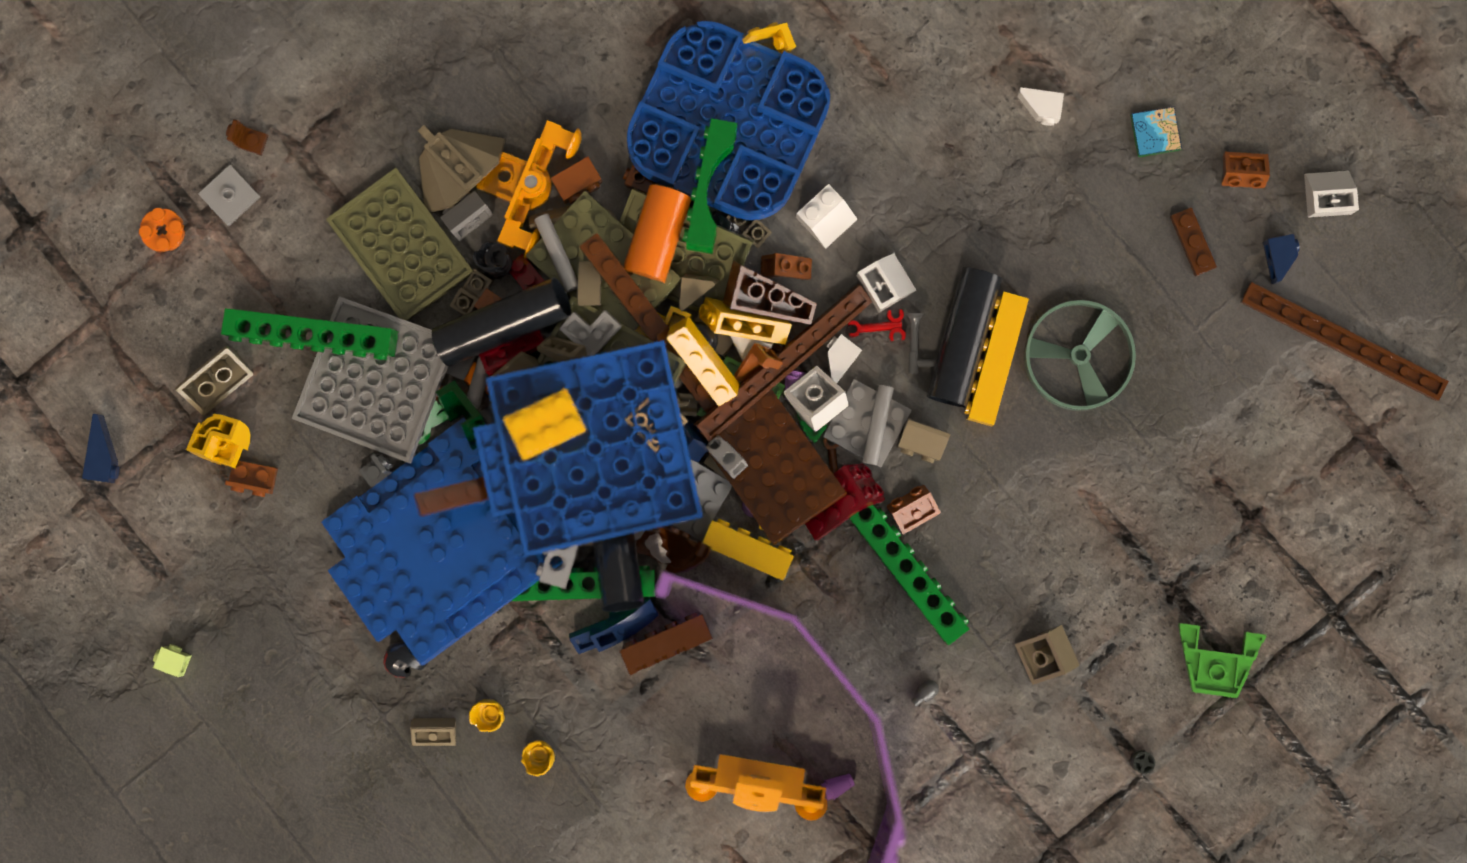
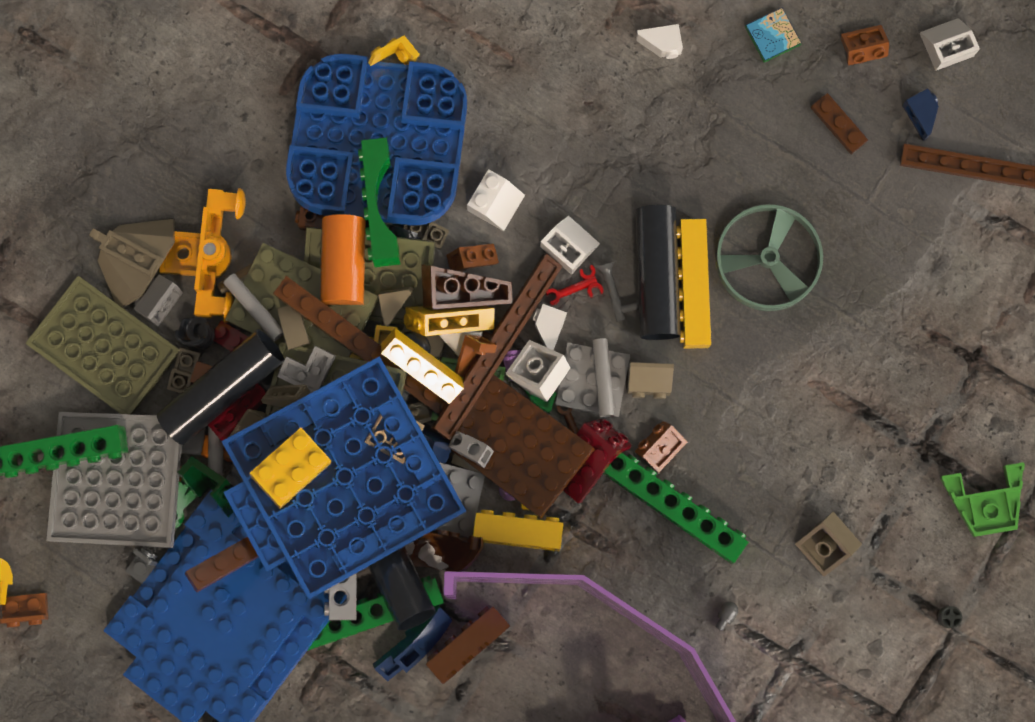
camera: 25 degrees left, 5 degrees down
dark orange brick [550,157,603,204] -> none

